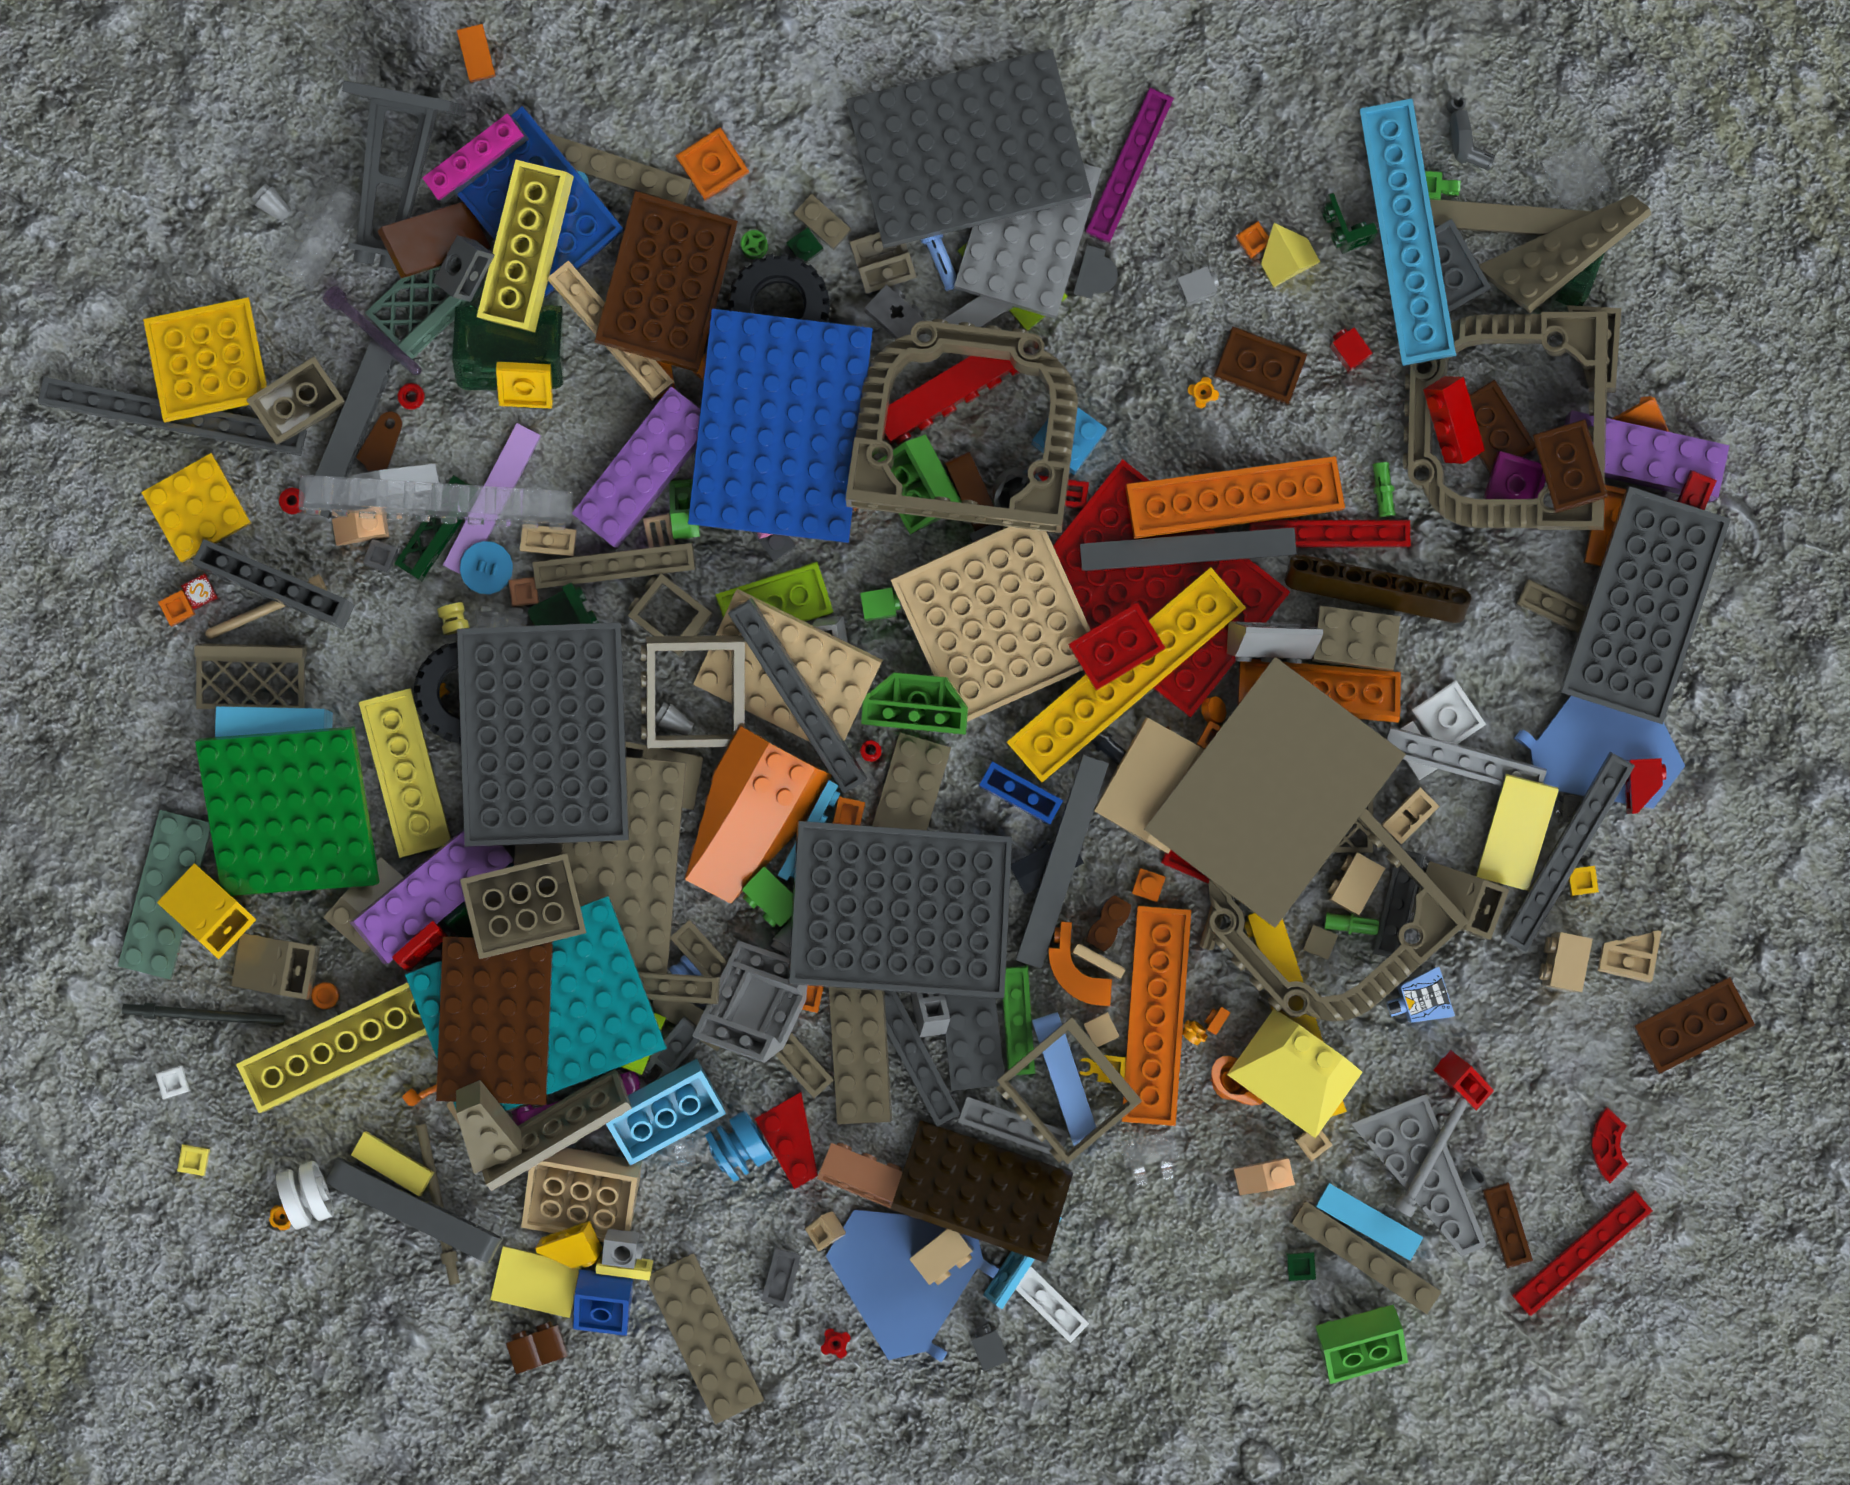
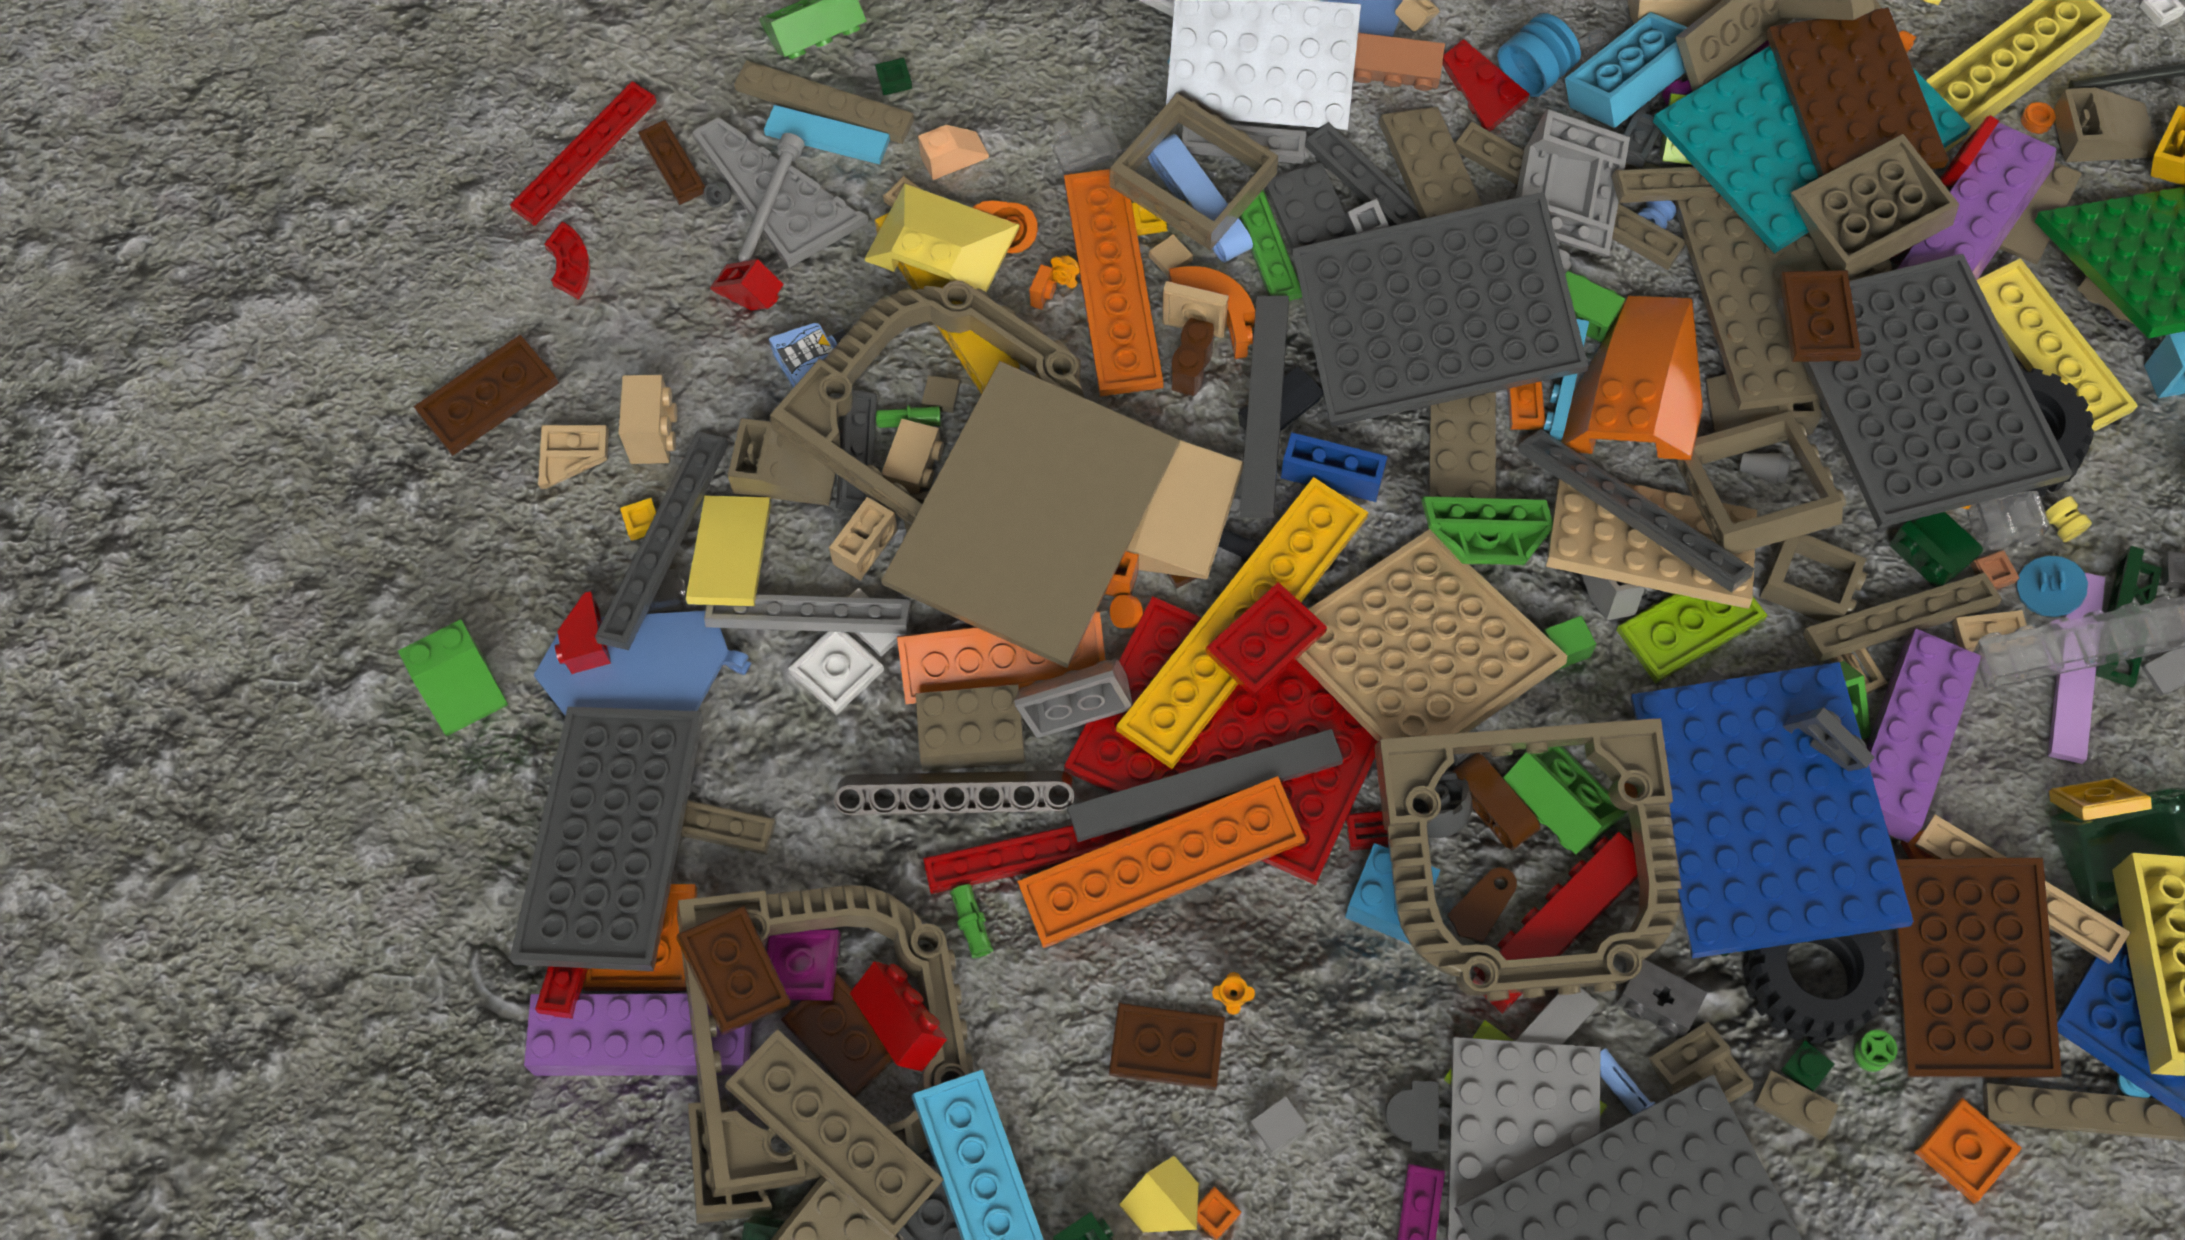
camera: 170 degrees right, 20 degrees down
red pin [860,740,882,762] -> none
orange plate [1131,868,1166,902] -> none
red brick [1330,327,1373,372] -> none
orange piece [1612,396,1669,432] -> none
none -> bright green slope [398,619,508,737]
none -> dark tan plate [725,1029,944,1239]
none -> reddish brown piece [1447,867,1517,943]
none -> reddish brown tile [1779,270,1862,362]
none -> dark grey wing [1782,707,1875,771]

